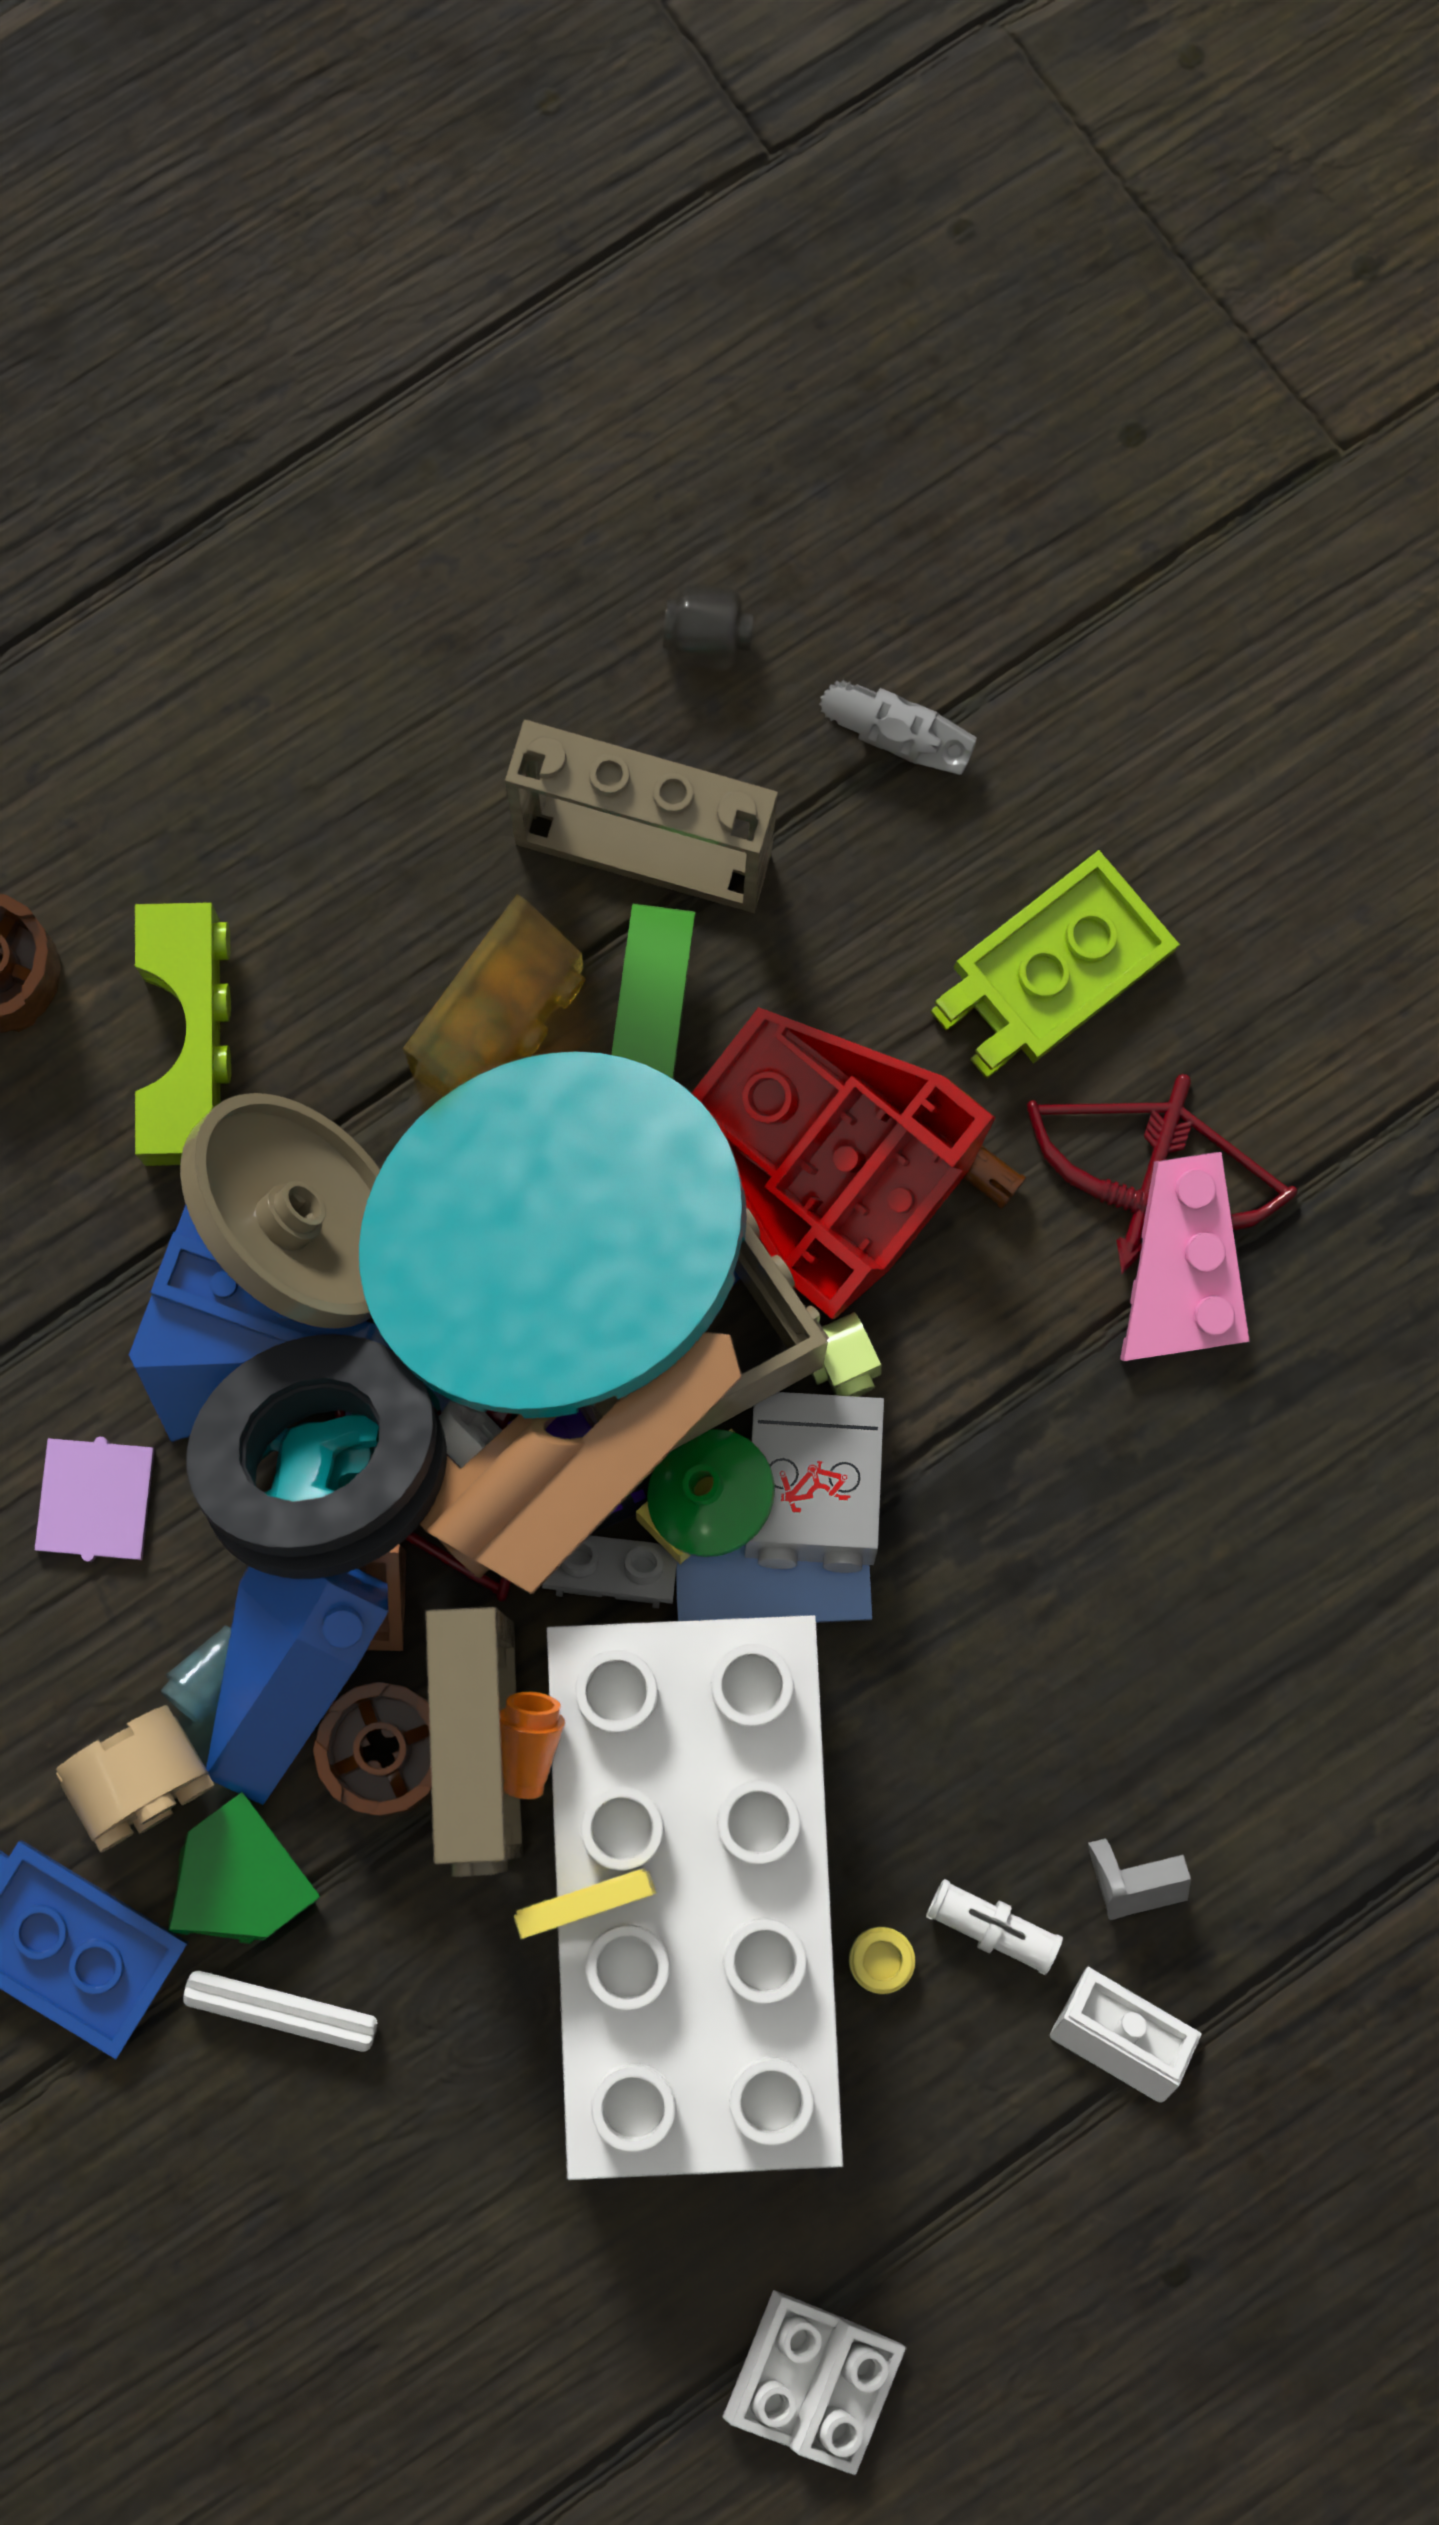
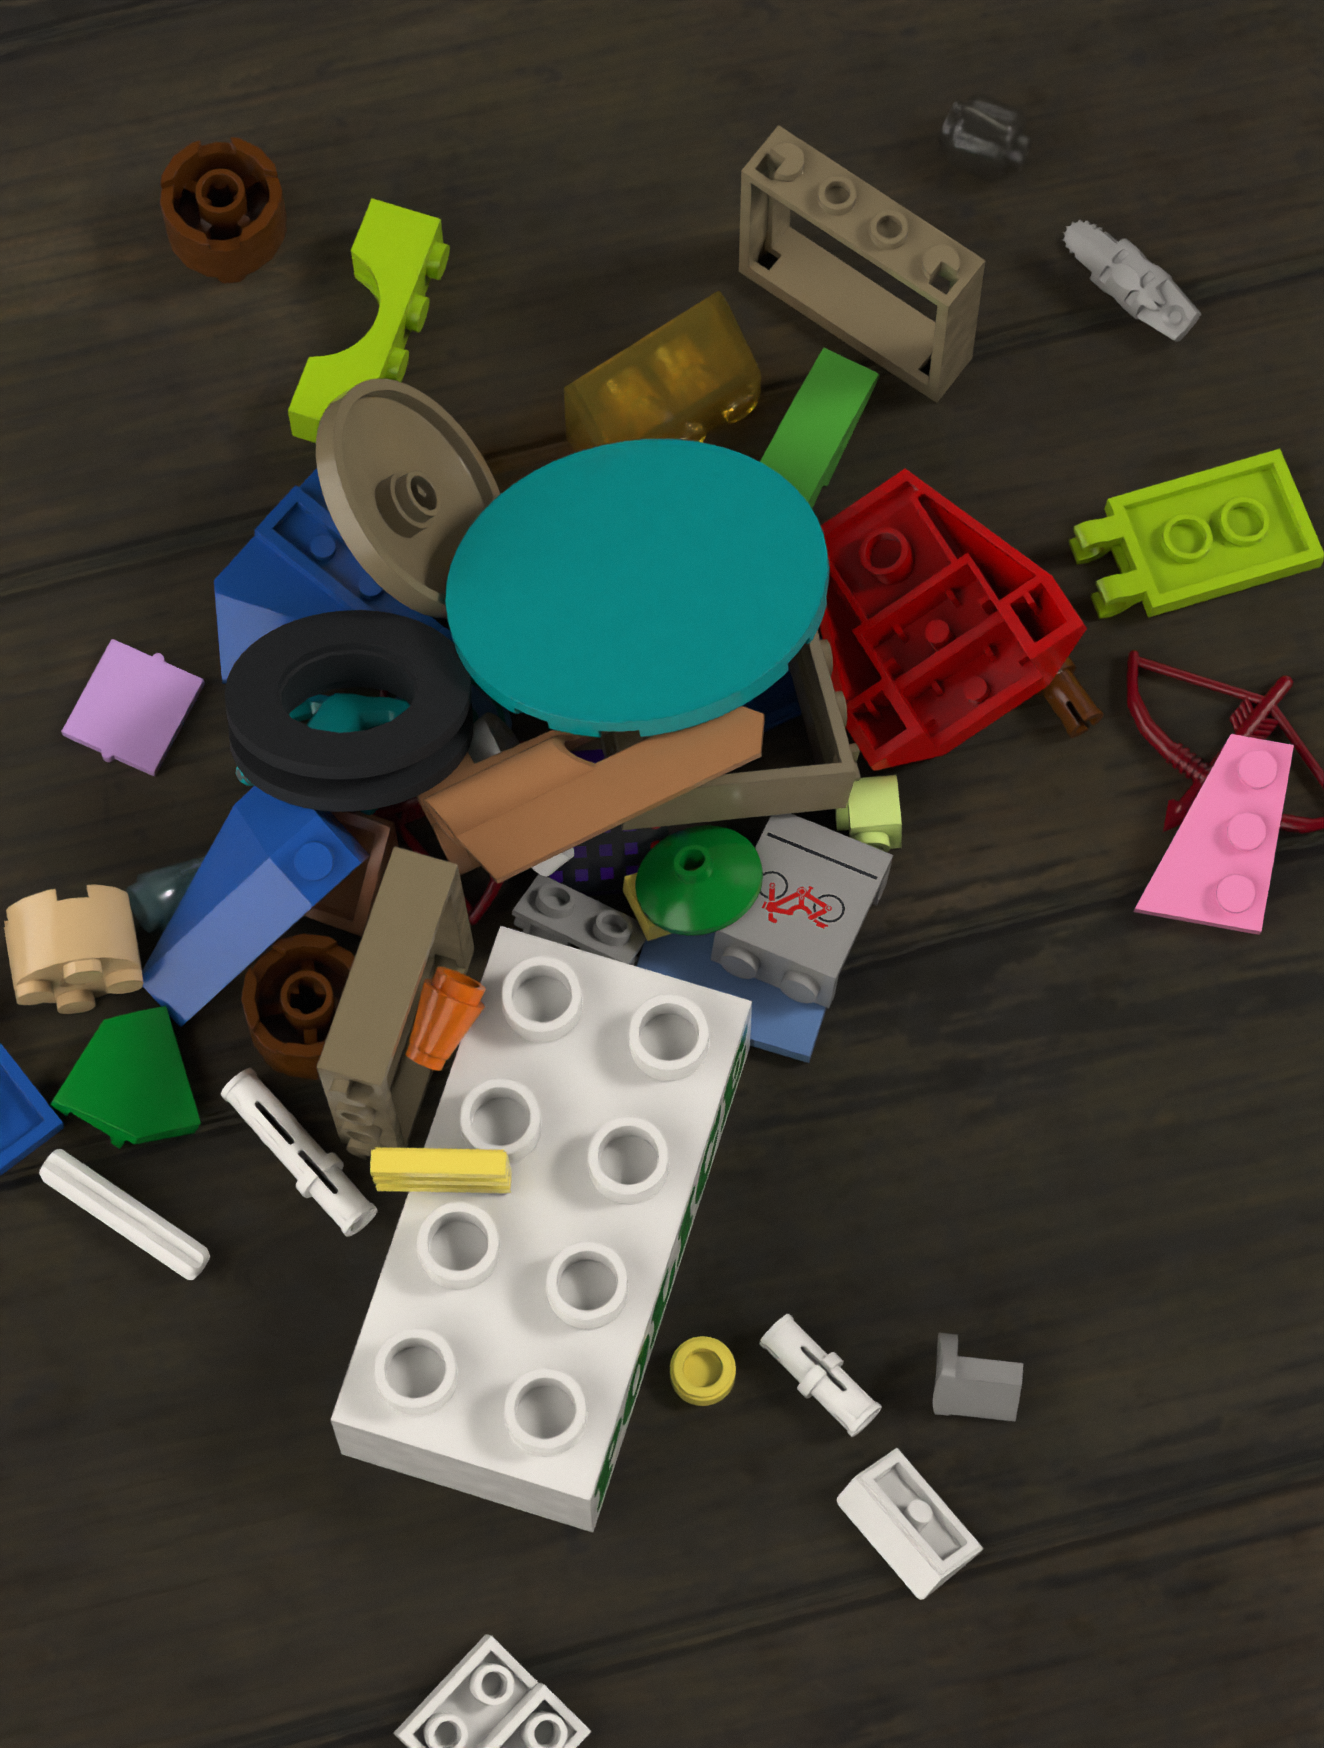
camera: 25 degrees right, 10 degrees down
none -> white pin [221,1068,378,1237]

